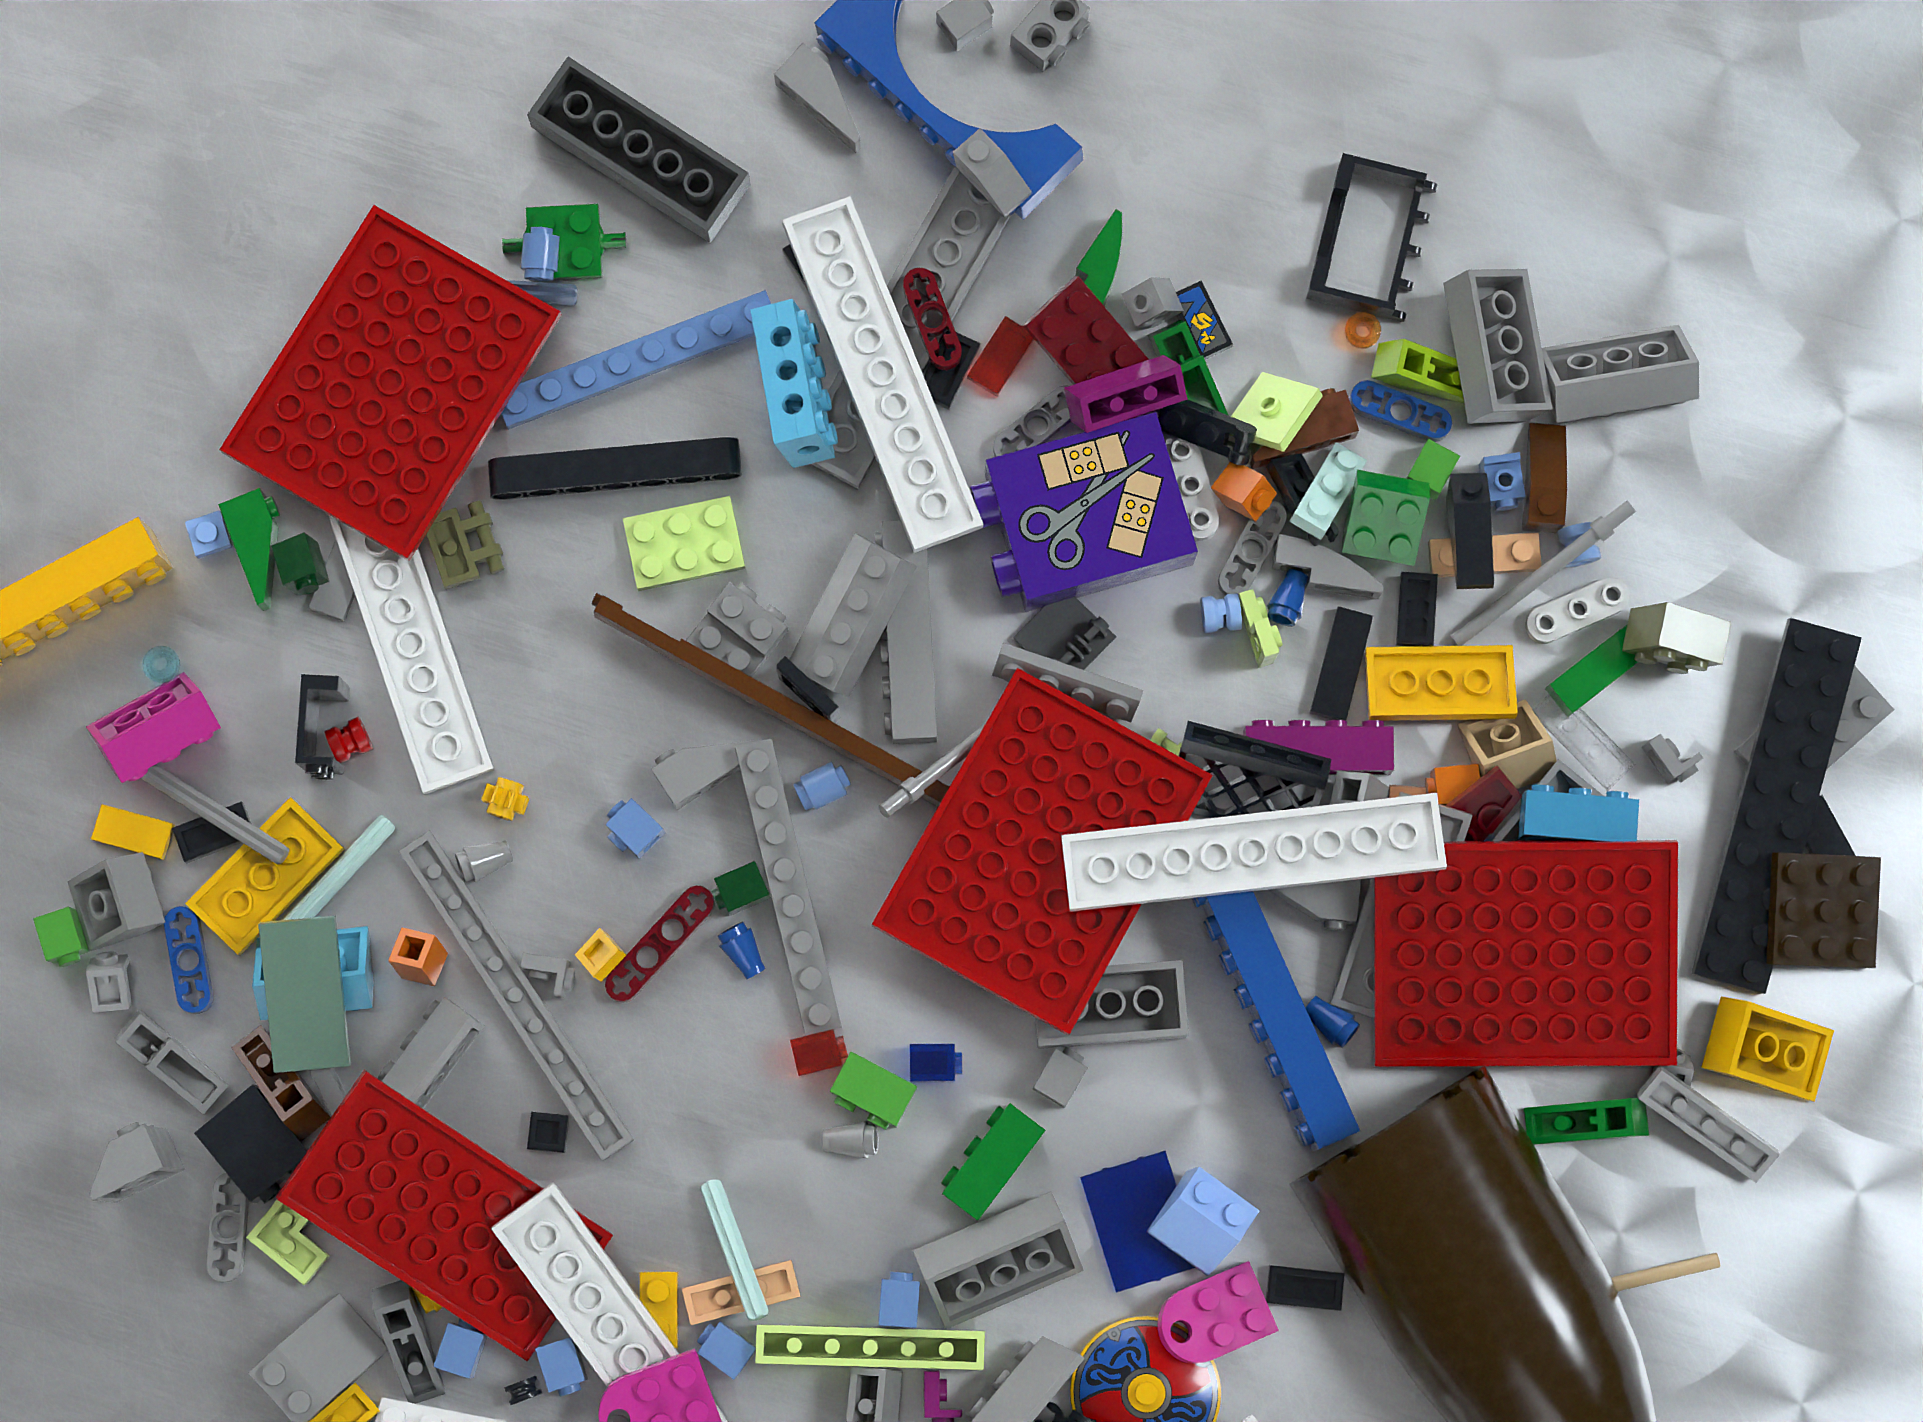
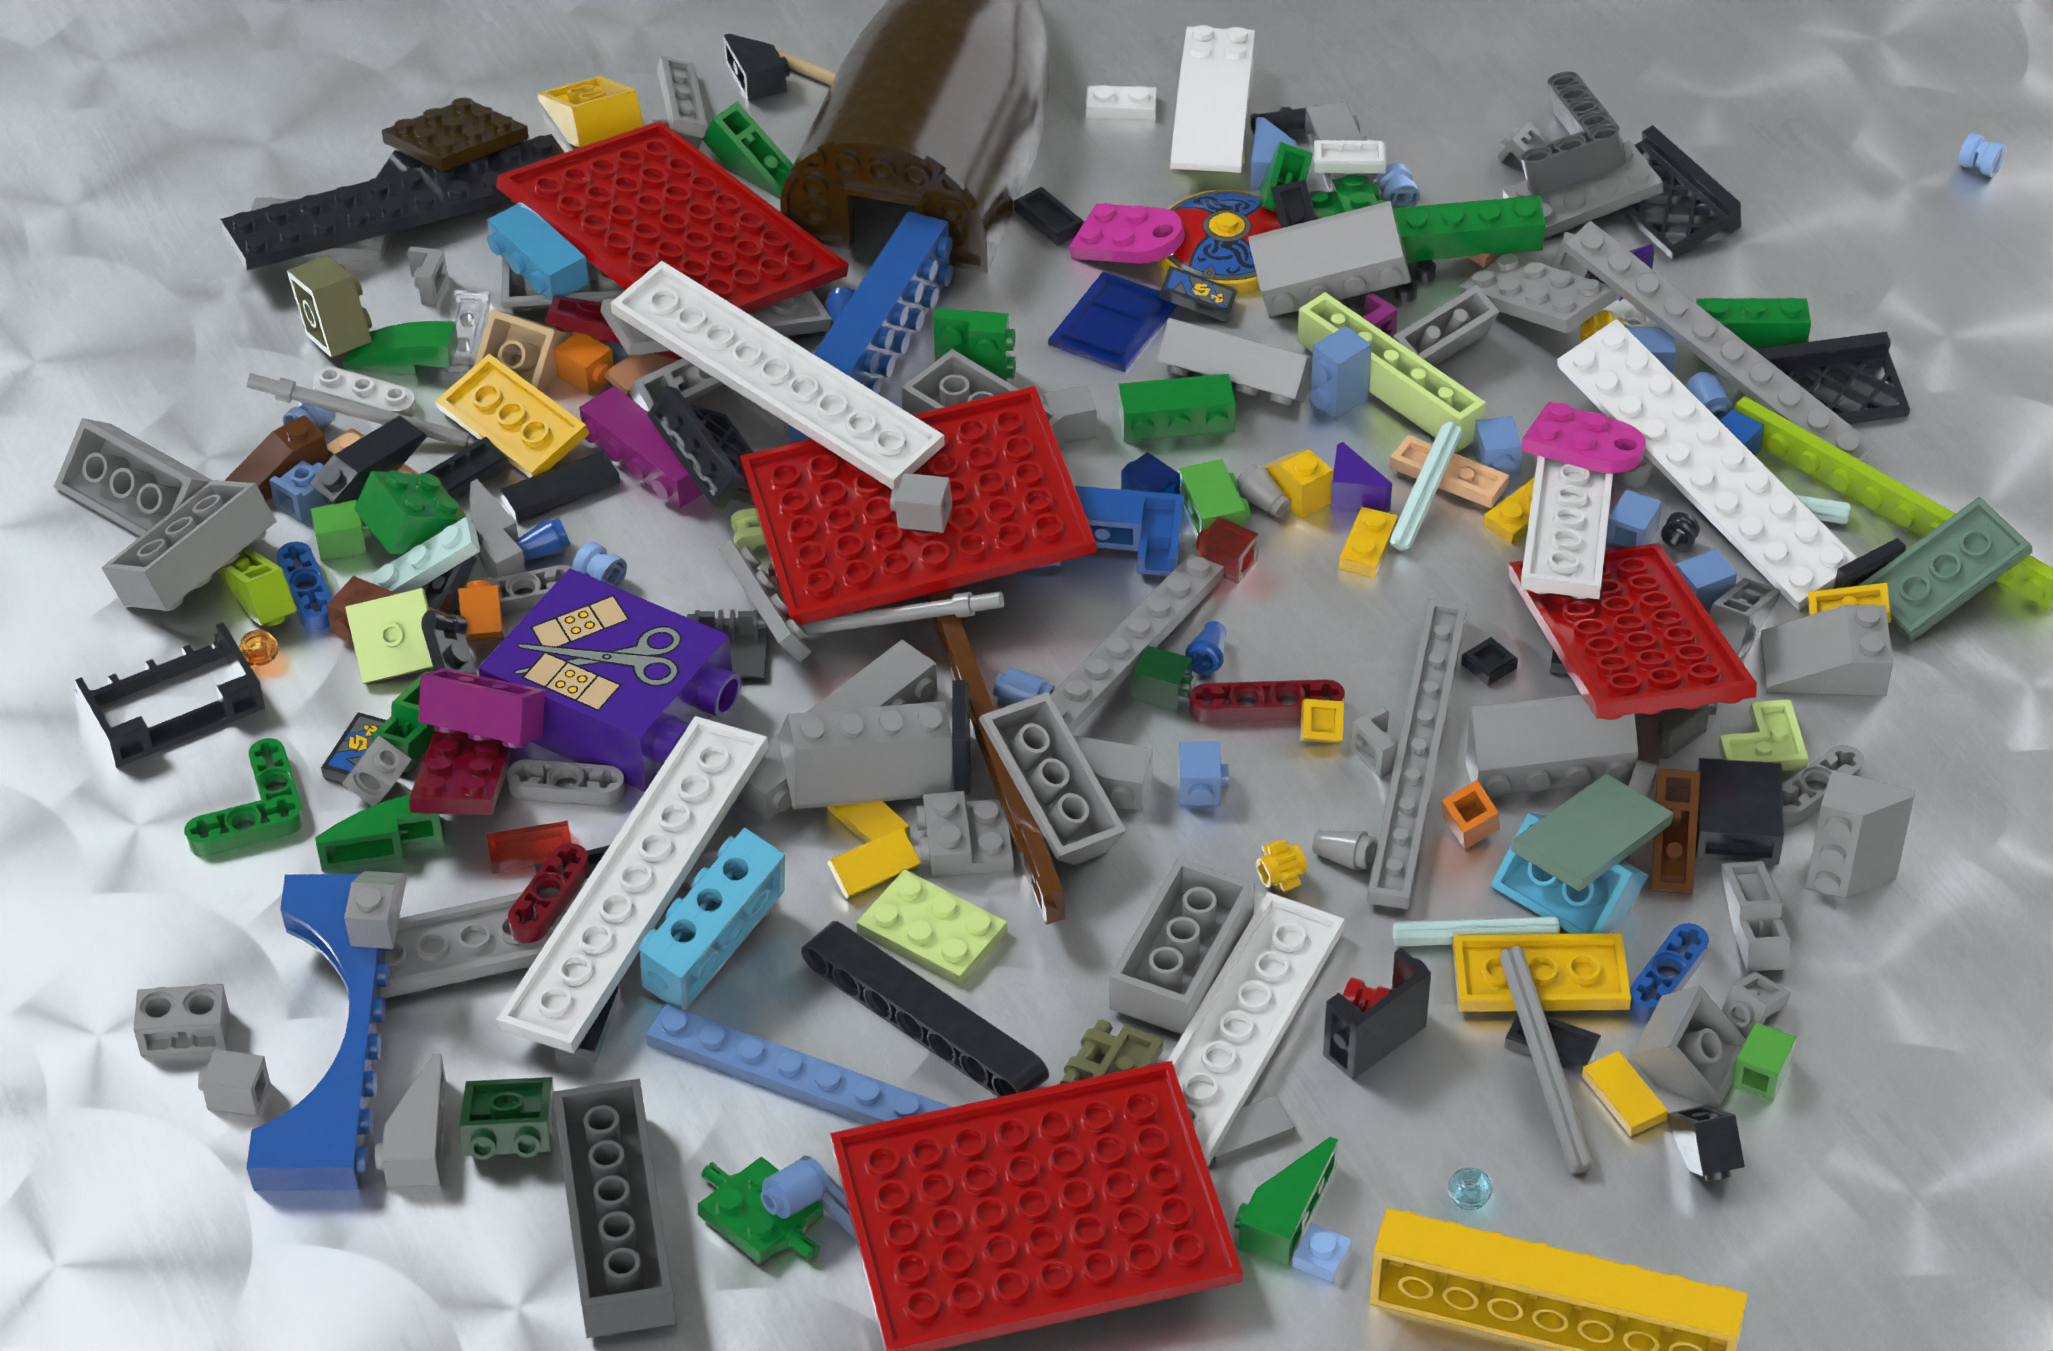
camera: 130 degrees left, 35 degrees down
dark pink slope [86,672,221,783] -> none
dark green brick [271,532,330,595] -> none
light blue slope [1147,1167,1260,1276] -> none
yellowish green plate [1238,589,1282,668] -> none
none -> green beam [184,738,304,856]
none -> dark green plate [459,1077,554,1160]
none -> black slope [723,33,790,102]
none -> yellow tile [827,801,910,844]
none -> yellow tile [828,827,921,900]
none -> light grey brick [890,473,952,533]
none -> green plate [933,308,1016,382]
none -> light grey slope [979,692,1126,865]
none -> blue bracket [1047,486,1184,576]
none -> light grey brick [1109,858,1255,1035]
none -> tile [1158,266,1238,322]
none -> yellow slope [1262,449,1333,518]
none -> dark purple slope [1331,442,1392,513]
none -> yellow plate [1339,507,1398,578]
none -> black slope [1667,1105,1745,1181]

